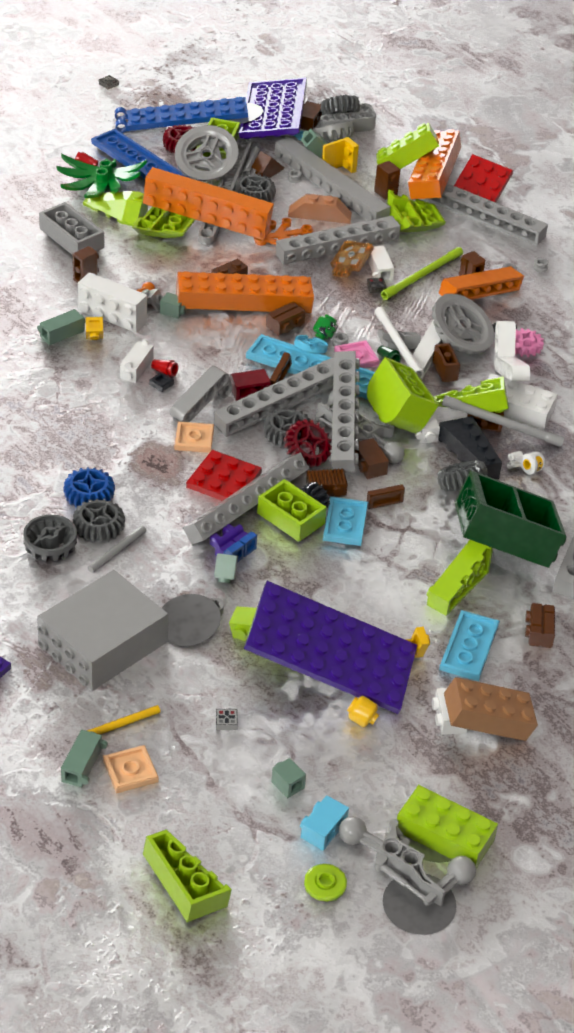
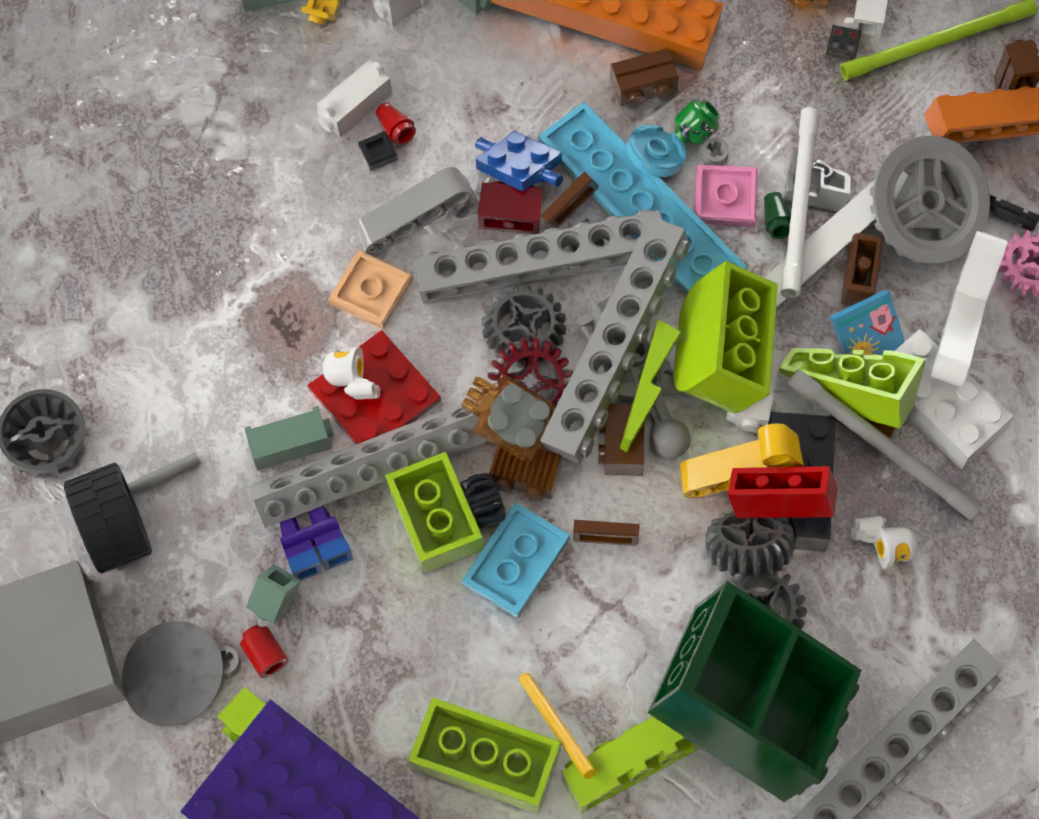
camera: 30 degrees right, 25 degrees up
blue gear [63,467,115,508] -> none
dark grey gear [73,498,125,543] -> none
none -> black tyre [64,462,152,574]
none -> red brick [240,625,289,678]
none -> sand green brick [245,406,334,471]
none -> white piece [323,347,380,399]
none -> lime brick [408,697,561,815]
none -> piece [461,374,556,463]
none -> blue plate [475,130,563,192]
none -> yellow bar [519,673,596,779]
none -> lime slope [620,319,681,452]
none -> yellow beam [679,423,804,498]
none -> red brick [727,466,838,518]
none -> dark azure tile [830,290,905,355]

